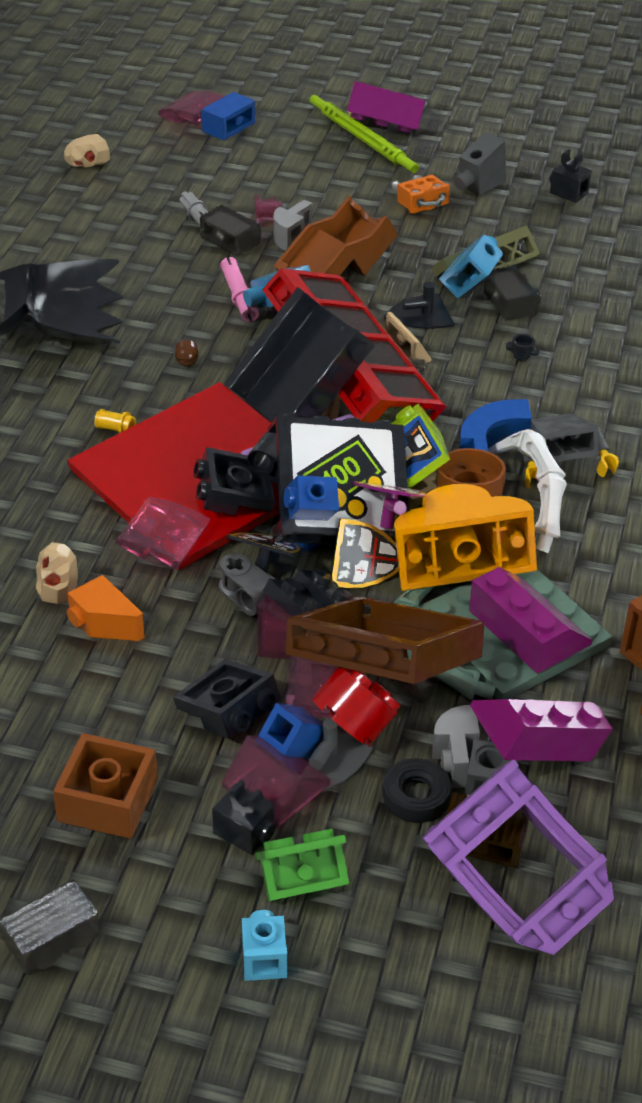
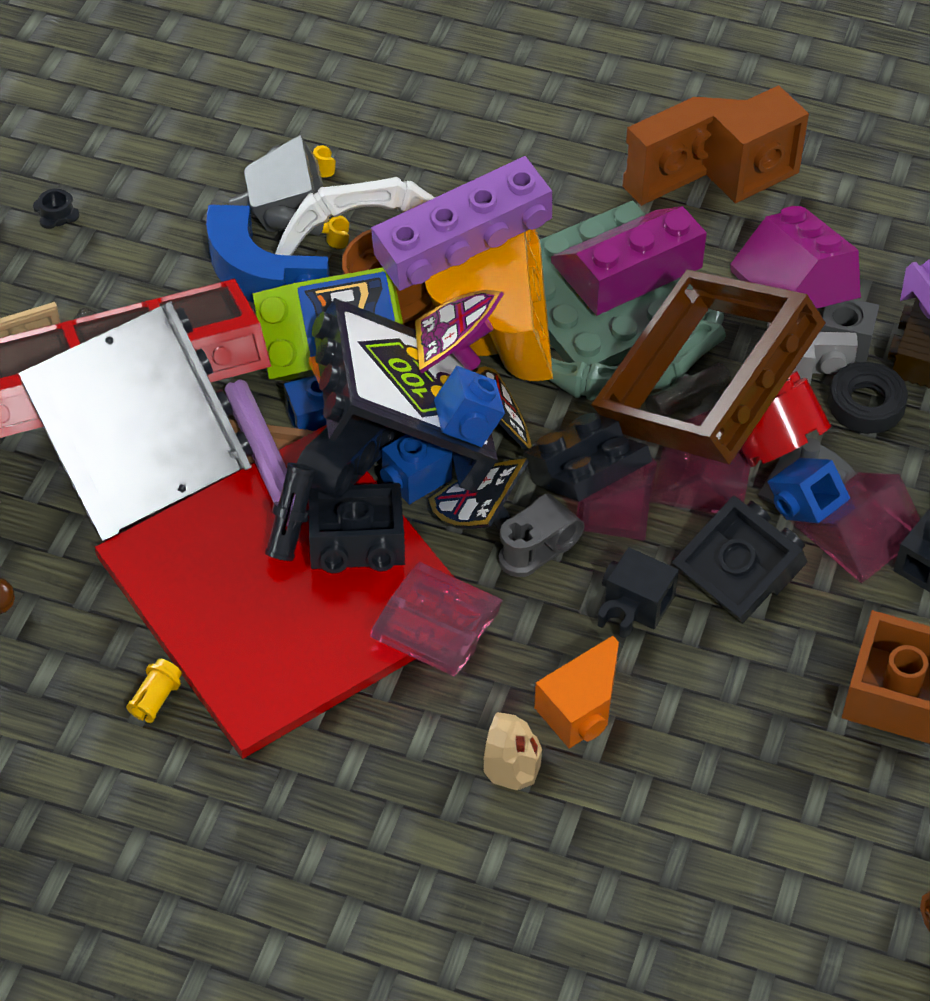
camera: 85 degrees left, 10 degrees up
none -> black pin [265,463,317,561]
none -> medium lavender brick [371,156,552,291]
none -> black brick [597,547,679,638]

